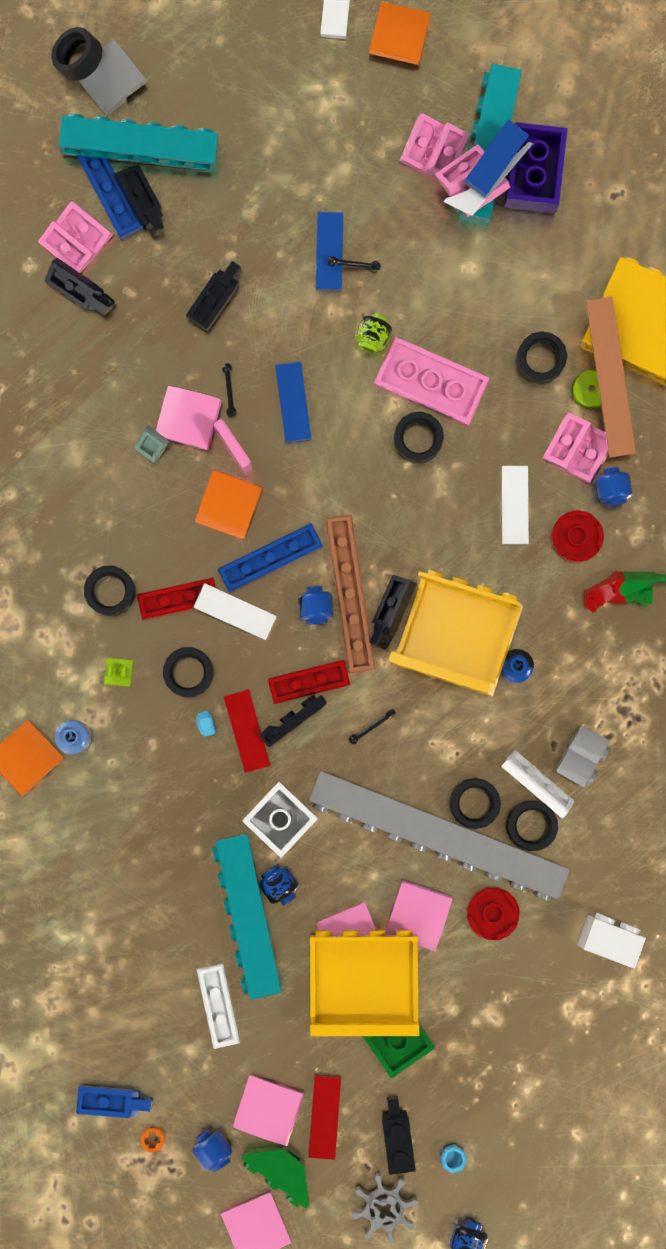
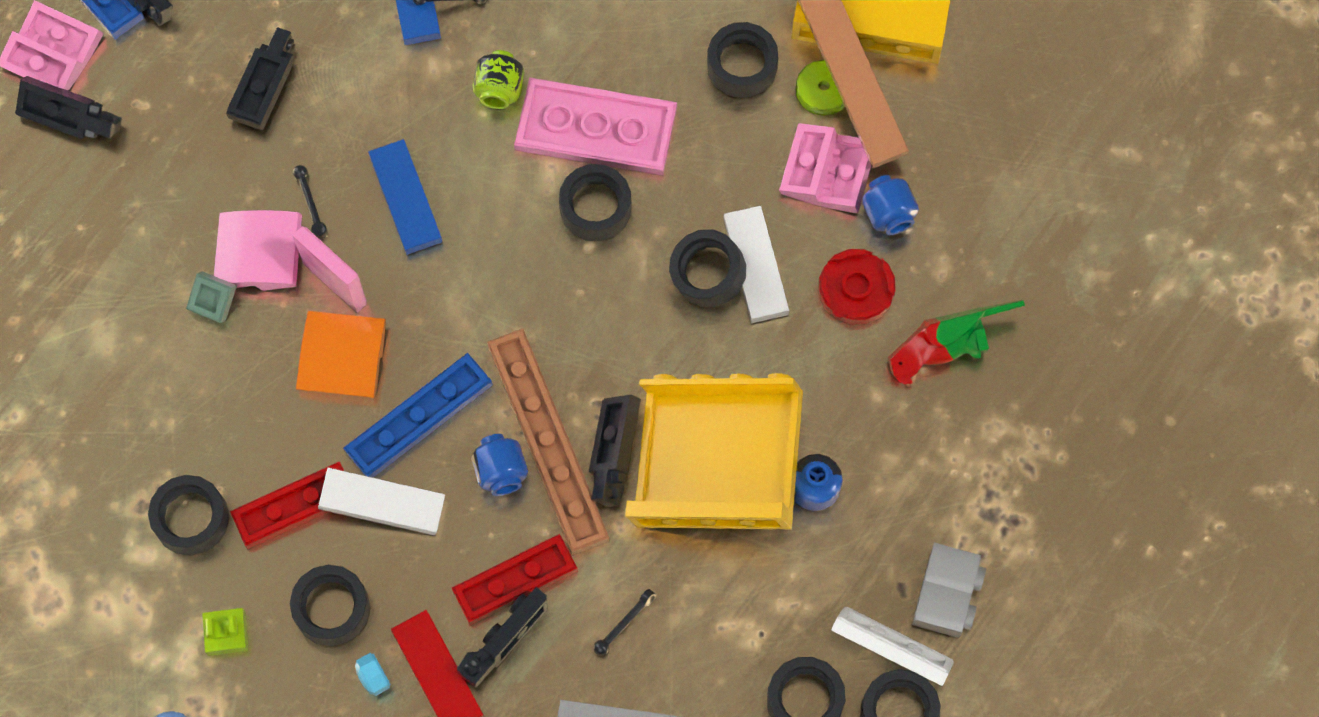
camera: 10 degrees left, 15 degrees down
none -> black tyre [669,229,746,307]

